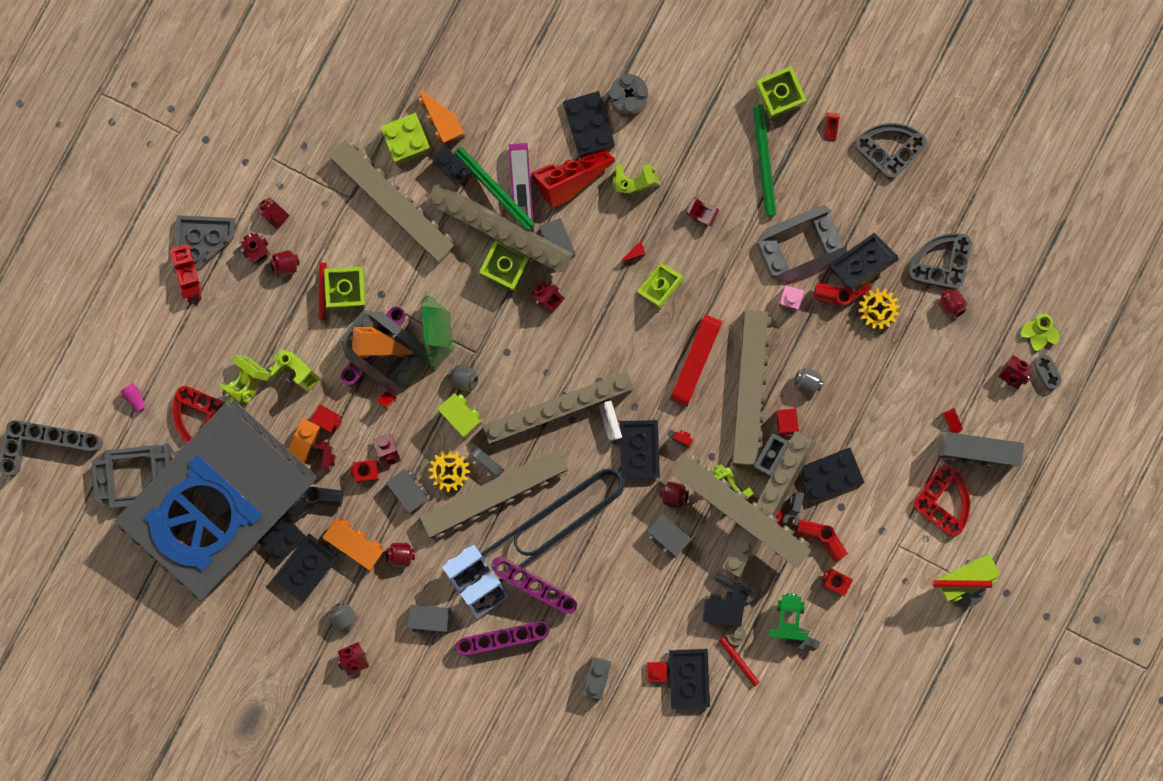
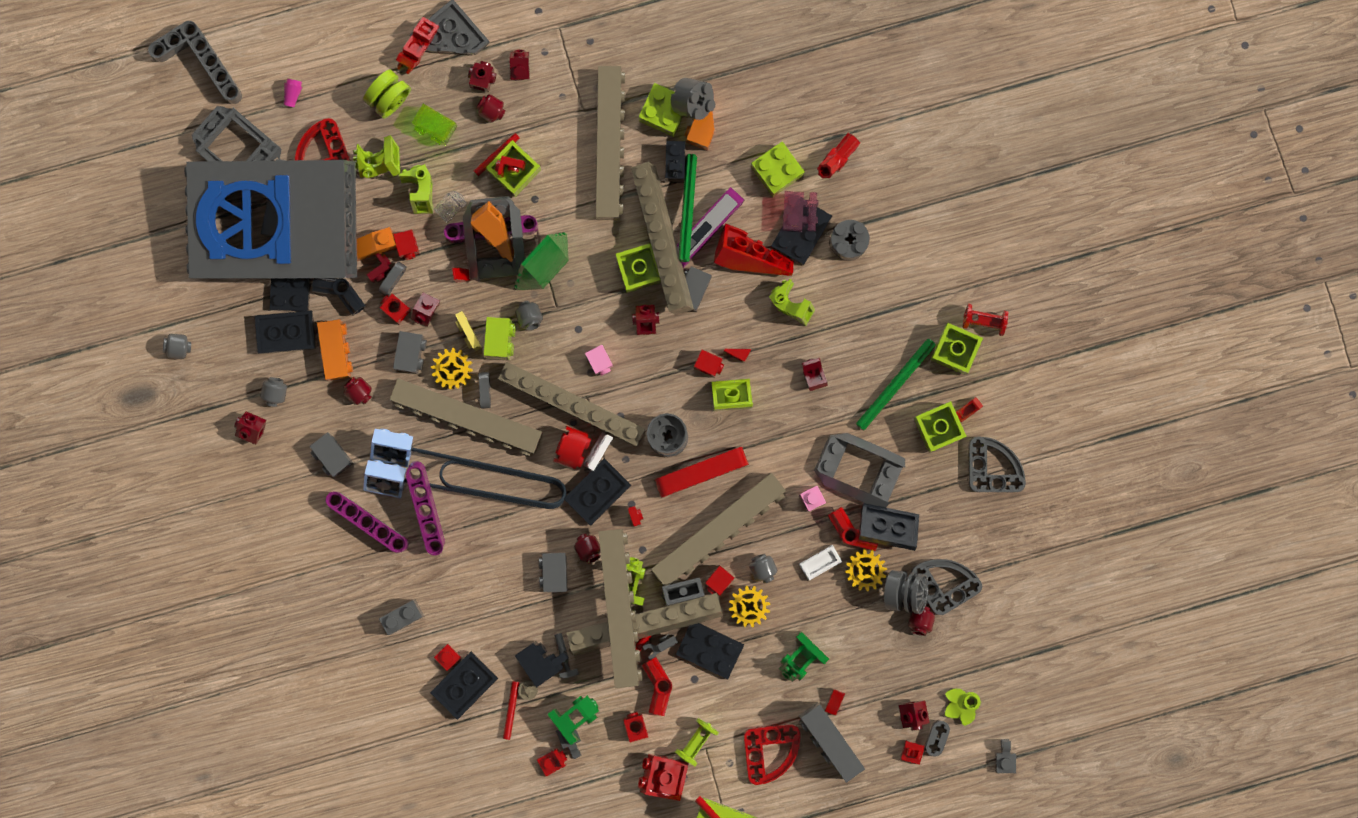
camera: 45 degrees right, 0 degrees up
none -> dark grey head [163,334,191,359]
none -> lime wheel [363,69,411,119]
none -> dark grey beam [378,261,407,296]
none -> clear neon green brick [411,103,457,145]
none -> clear bracket [433,191,467,223]
none -> light yellow plate [455,311,482,351]
none -> red bracket [495,156,526,178]
none -> red bracket [537,748,568,777]
none -> red brick [553,426,591,470]
none -> bright pink brick [585,345,613,376]
none -> red plate [638,754,689,801]
none -> dark grey wheel [647,413,689,457]
none -> dark grey brick [671,78,716,120]
none -> lime hose [675,718,719,767]
none -> red brick [694,350,724,378]
none -> yellow gear [729,586,770,627]
none -> lime brick [751,141,805,197]
none -> green tile [778,631,829,682]
none -> clear pink plate [783,191,819,231]
none -> white tile [799,545,842,581]
none -> red piece [817,133,860,179]
none -> dark grey wheel [884,570,928,614]
none -> red tile [900,740,925,765]
none -> lime brick [913,401,967,453]
none -> red hose [963,303,1009,336]
none -> dark grey plate [996,739,1016,773]

